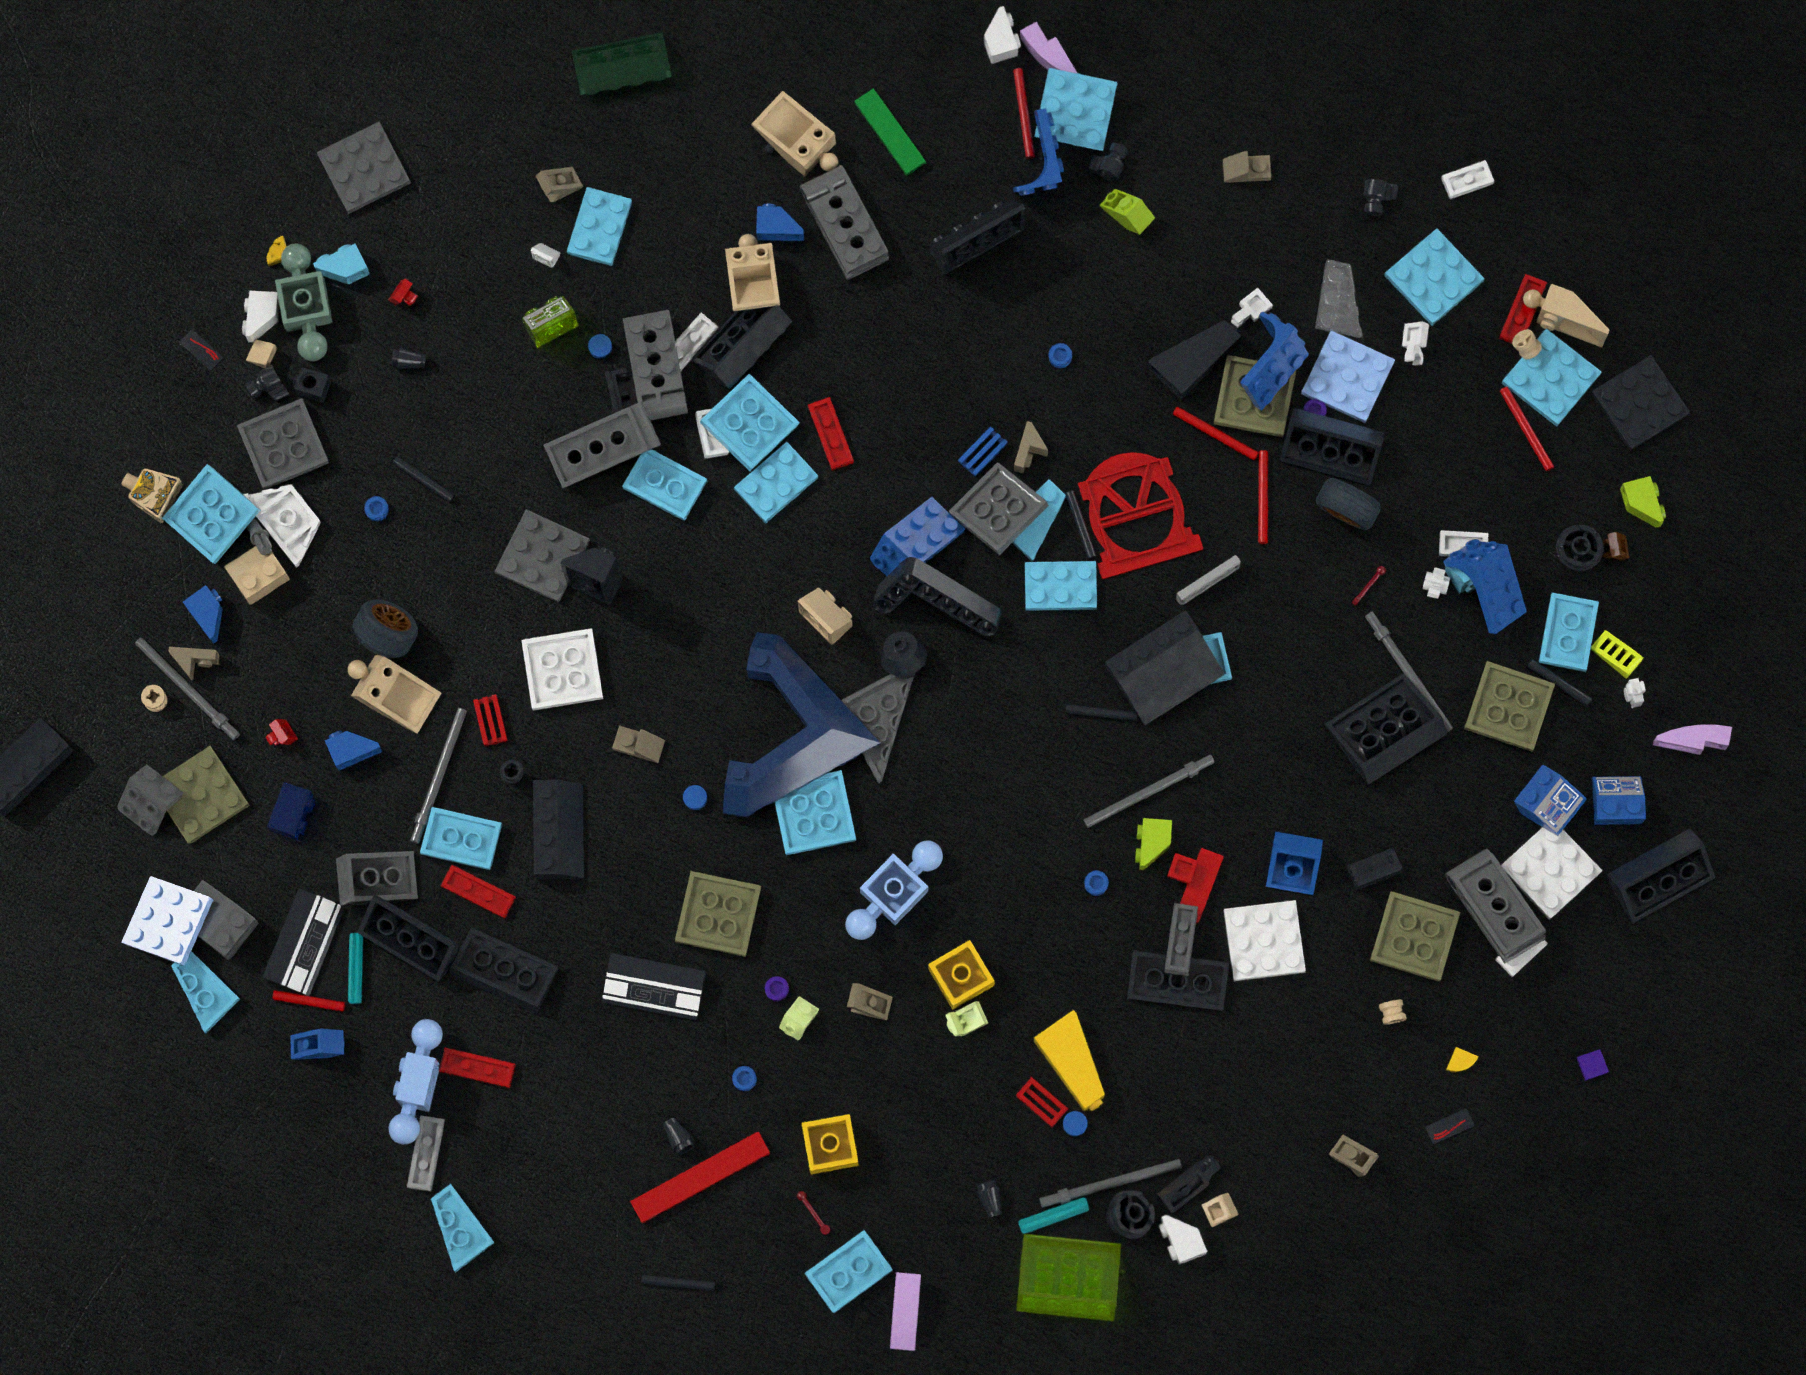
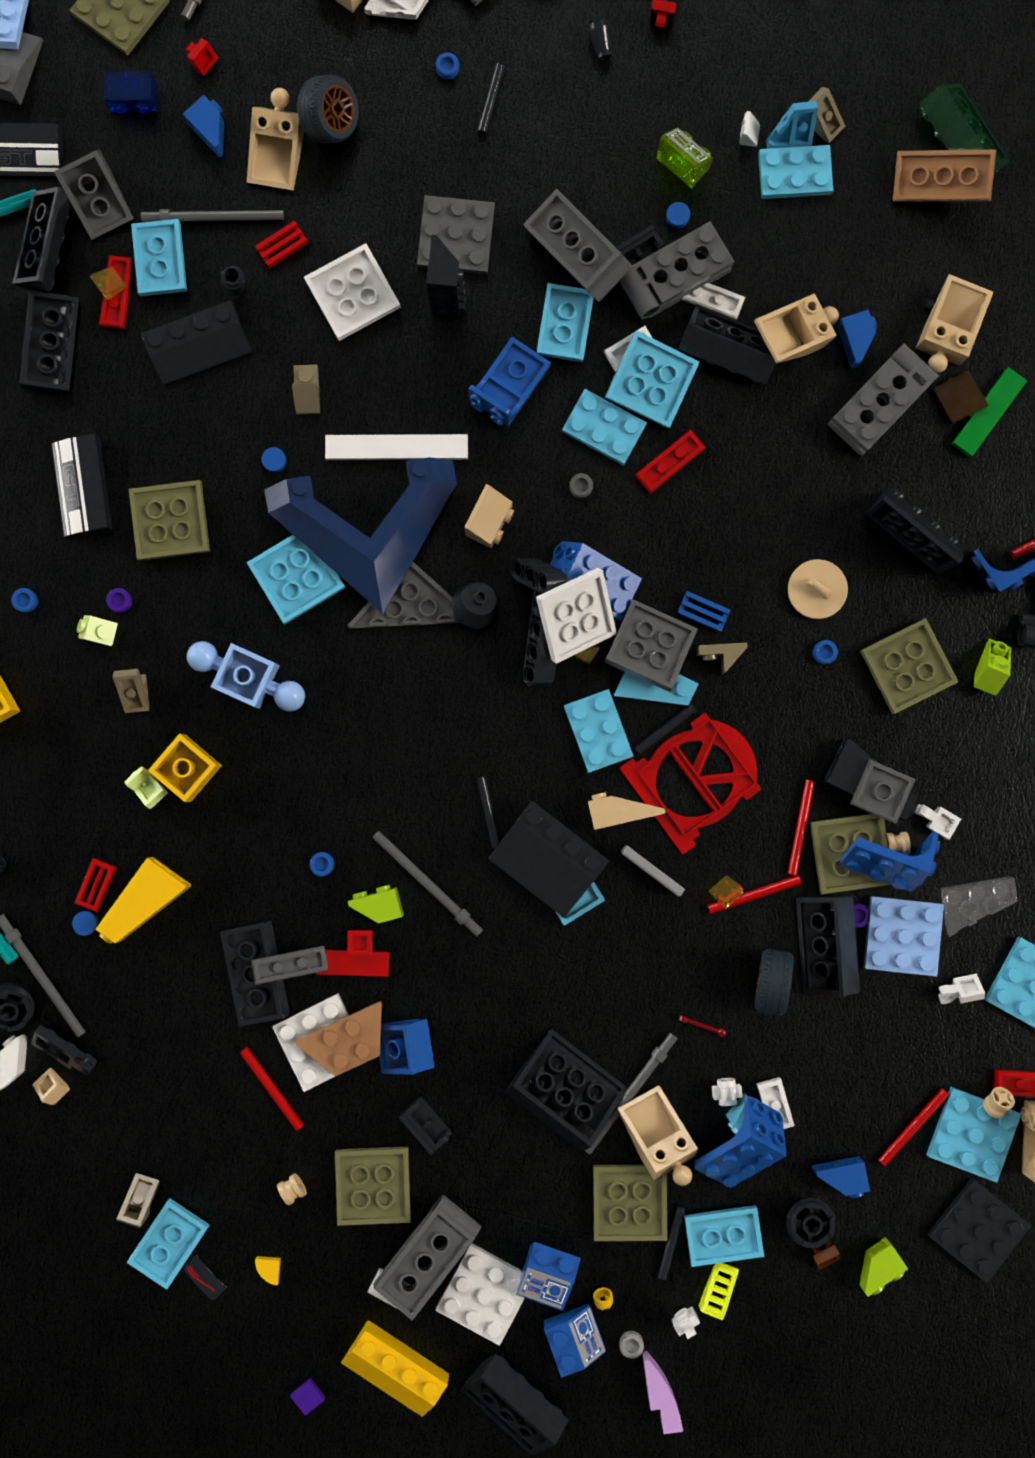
camera: 65 degrees right, 10 degrees up
none -> clear yellow slope [90,267,127,300]
none -> medium azure plate [127,1198,210,1289]
none -> red bar [240,1047,304,1131]
none -> medium nougat wing [294,1001,382,1076]
none -> white tile [325,434,468,460]
none -> yellow slope [341,1320,449,1417]
none -> blue bracket [468,337,551,427]
none -> white plate [536,568,617,664]
none -> dark grey tile [569,473,593,499]
none -> clear yellow slope [574,647,600,665]
none -> tan slope [588,792,665,830]
none -> yellow hinge [593,1287,613,1310]
none -> tan slope [617,1086,698,1186]
none -> light grey tile [619,1331,644,1359]
none -> clear yellow slope [709,876,743,909]
none -> dark azure wing [765,101,818,149]
none -> tan shield [787,559,848,619]
none -> blue slope [812,1156,870,1198]
none -> dark grey tile [850,760,916,824]
none -> olive plate [860,618,958,714]
none -> tan wheel [886,832,910,855]
none -> medium nougat tile [893,150,996,202]
none -> dark brown piece [932,371,988,424]

